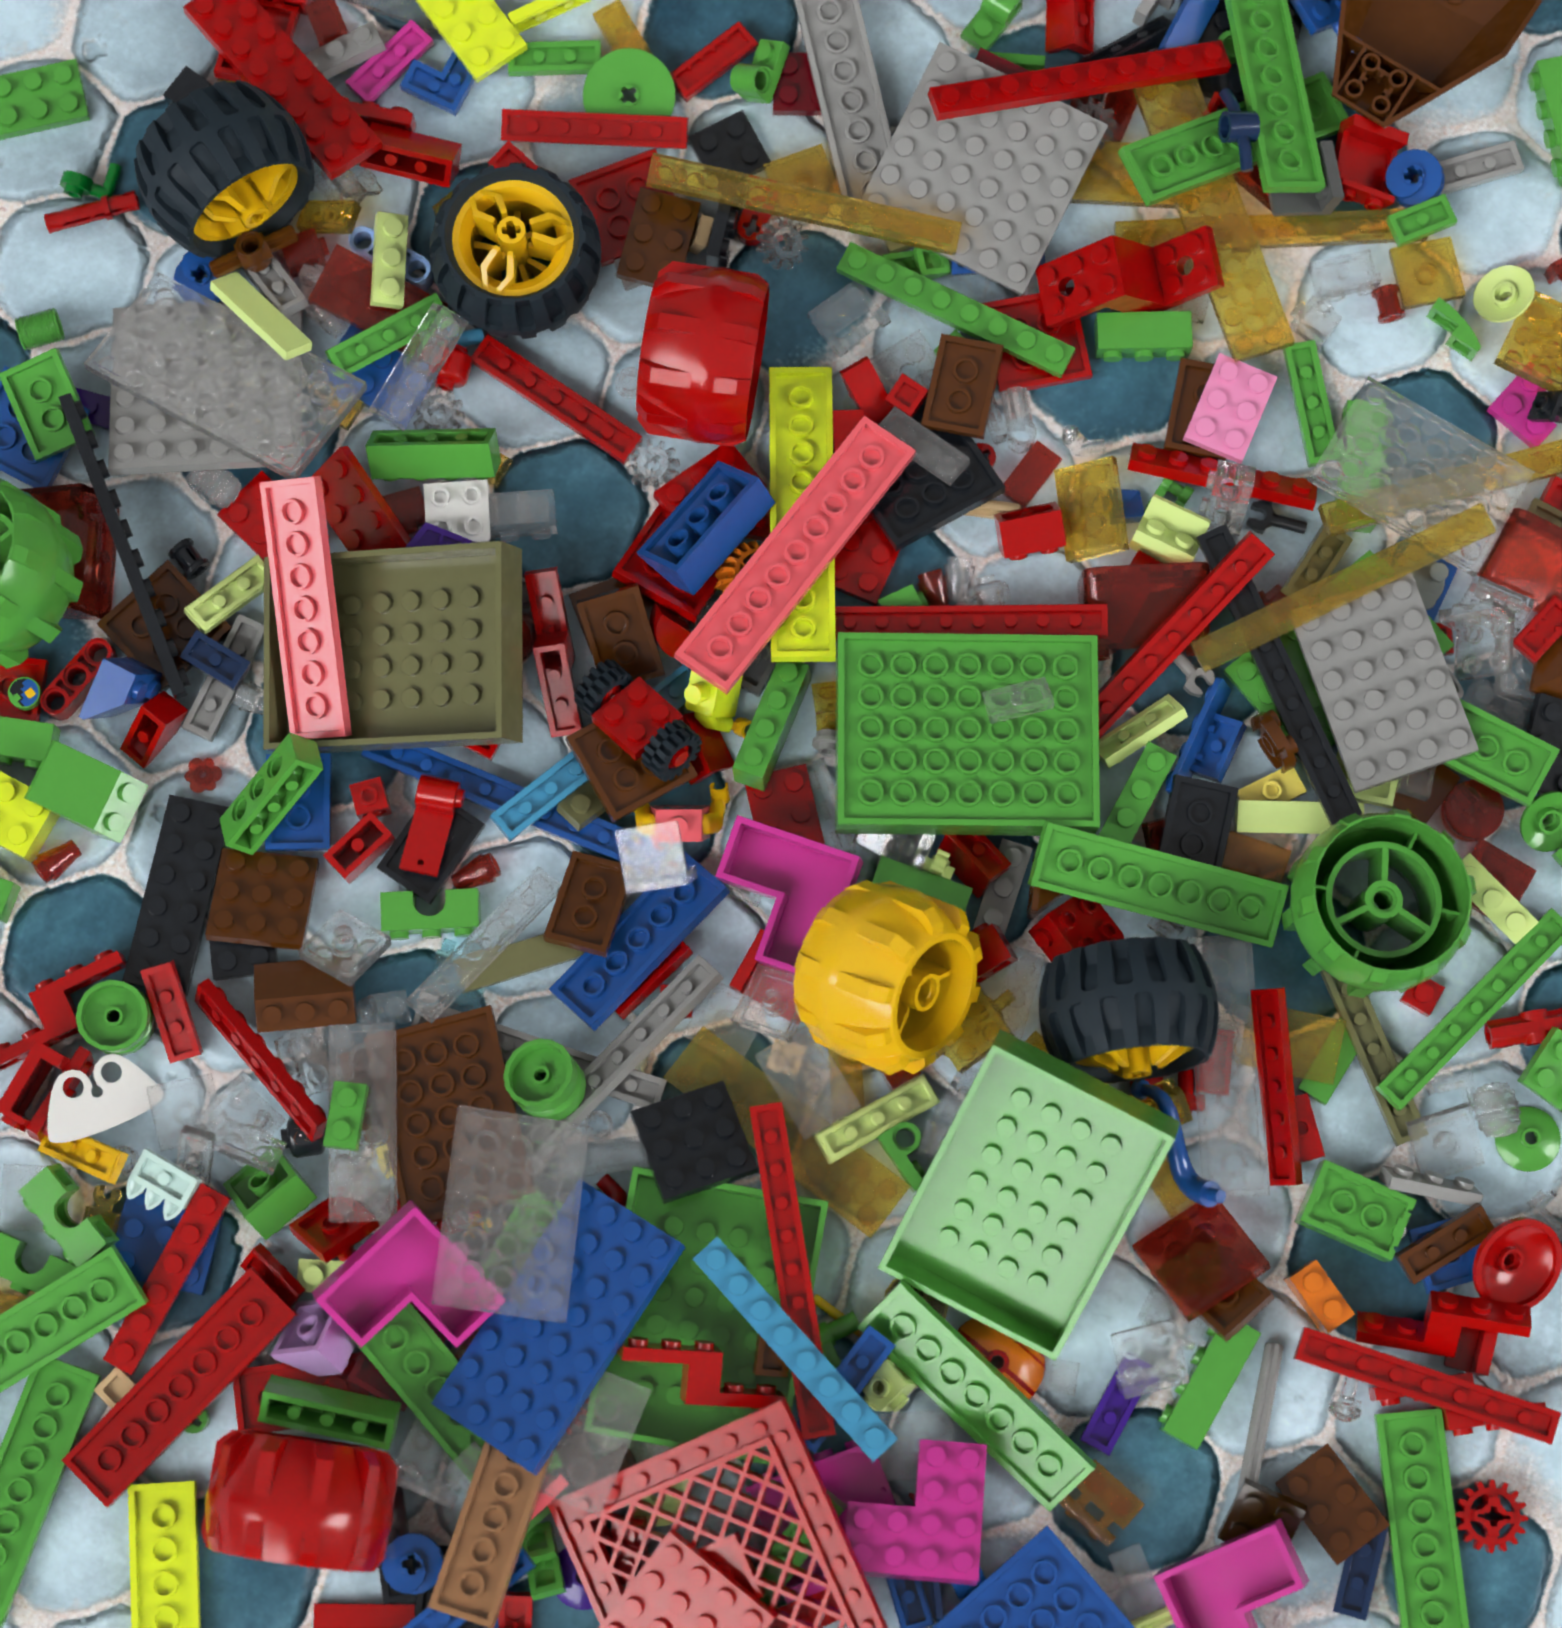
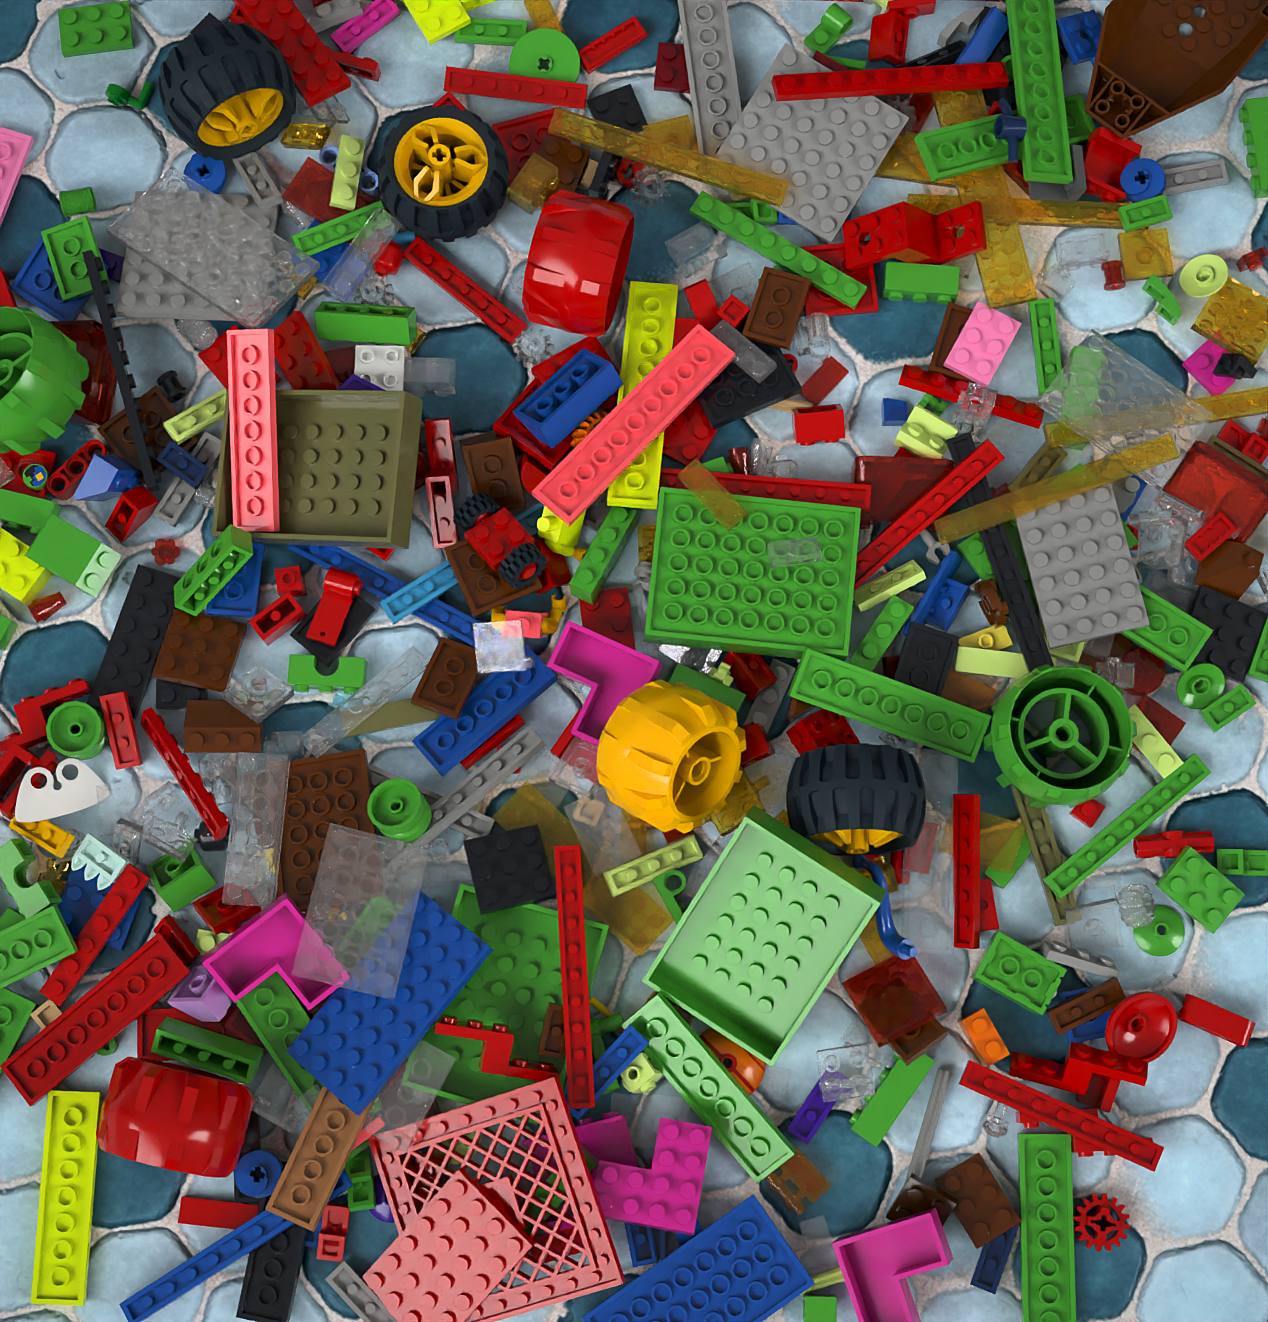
camera: 10 degrees right, 0 degrees up
red pin [44,190,141,234] -> none
reddish brown axle [209,225,298,278] -> none
yellowish green tile [210,271,312,361] -> none
clear red brick [282,228,330,278] -> none
bright green plate [323,1080,369,1152] -> none
red brick [359,122,462,188] -> none
blue plate [400,52,475,116] -> none
clear red cone [451,852,501,889] -> none
olive plate [556,781,606,832] -> none
red arm [596,1173,627,1207] -> none
dark azure plate [693,1237,898,1462] -> none
bright green plate [730,39,790,104] -> none
clear yellow plate [1054,456,1129,563] -> none
clear arm [1061,424,1105,456] -> none
black bar [1246,500,1307,534] -> none
none -> clear yellow brick [506,153,560,215]
none -> clear yellow plate [677,458,748,532]
none -> clear brick [1095,657,1135,688]

